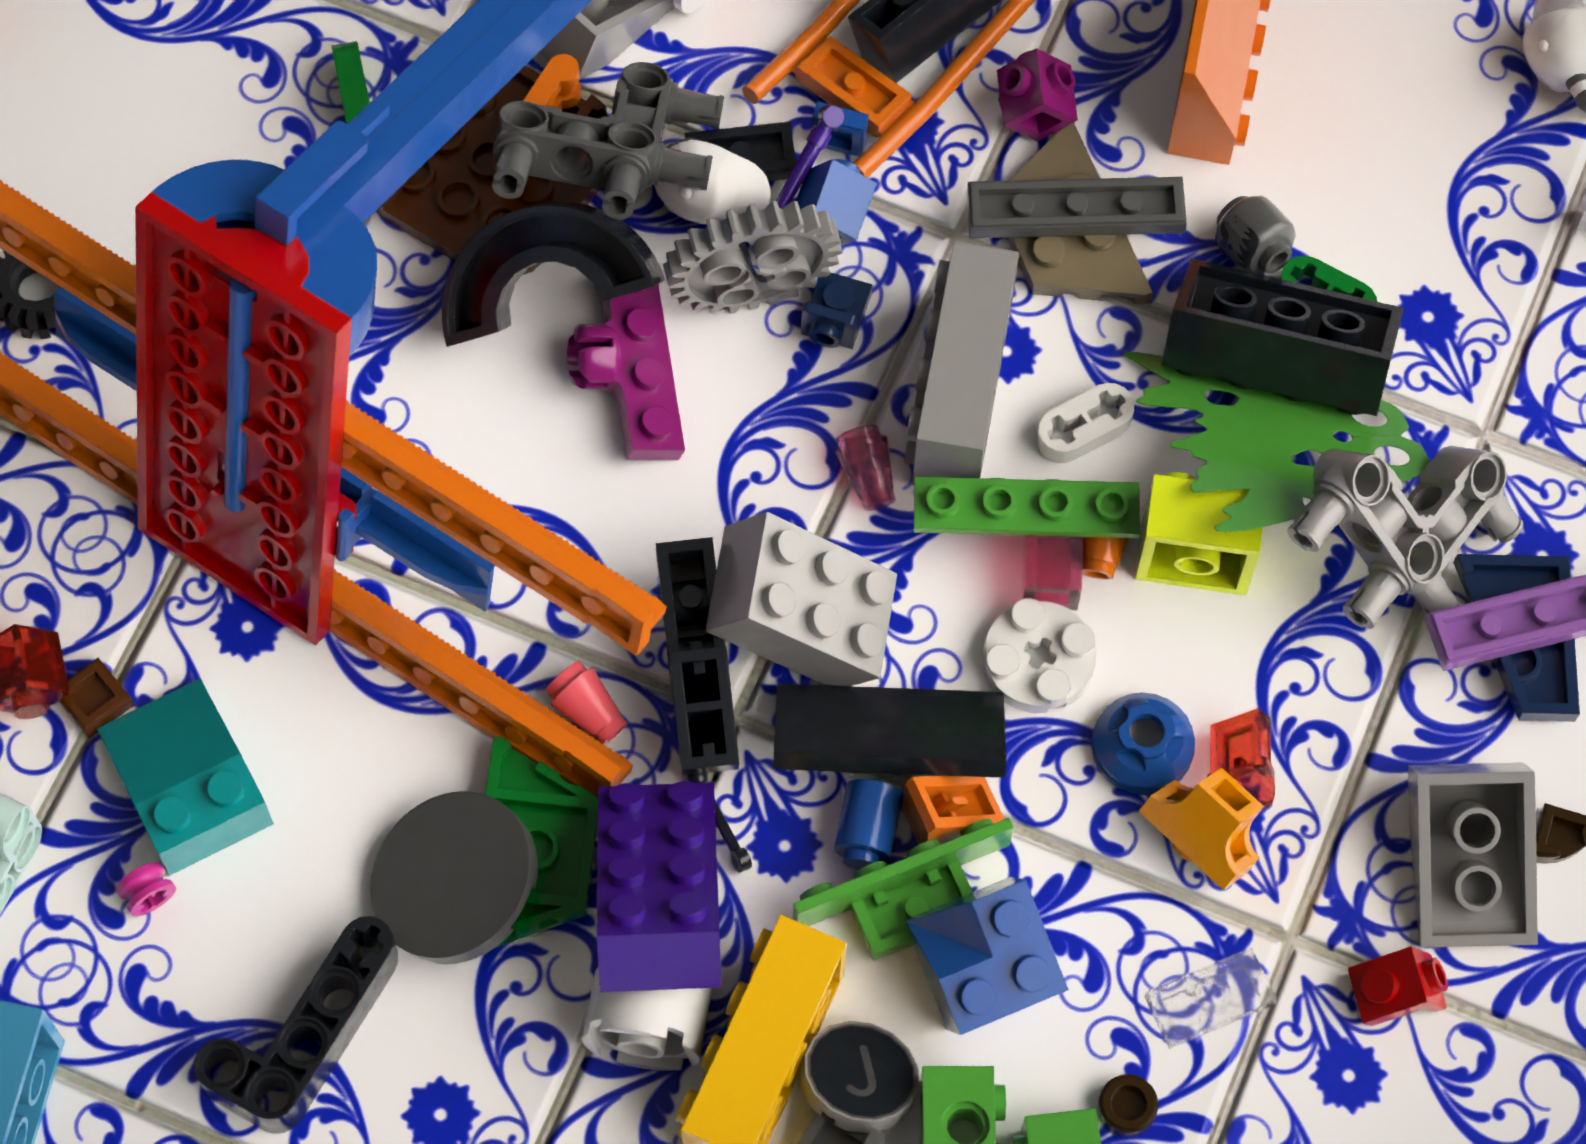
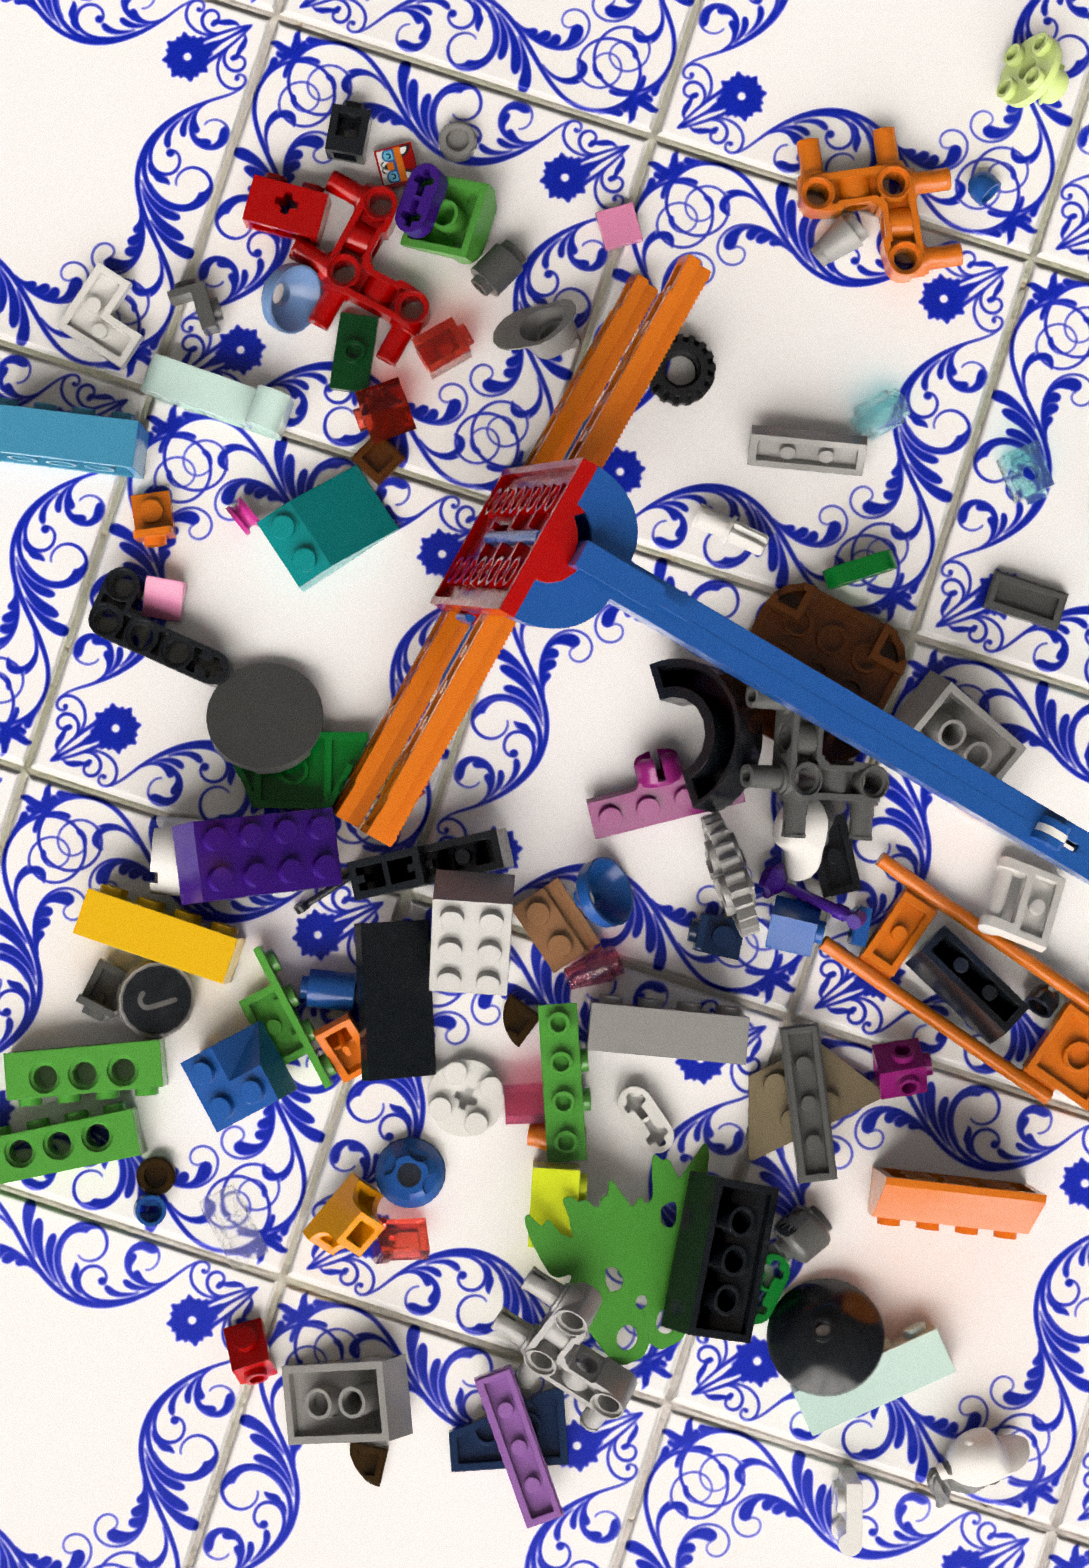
camera: 85 degrees right, 20 degrees up
none -> orange bracket [131,490,177,548]
none -> blue hinge [133,1194,166,1227]
none -> bright pink slope [142,575,187,623]
none -> dark brown tile [503,993,539,1047]
none -> medium nougat plate [513,878,600,973]
none -> blue piece [573,857,633,928]
none -> light grey plate [747,425,868,476]
none -> black dish [766,1278,885,1397]
none -> light aqua brick [790,1321,956,1436]
none -> clear light blue brick [850,388,911,441]

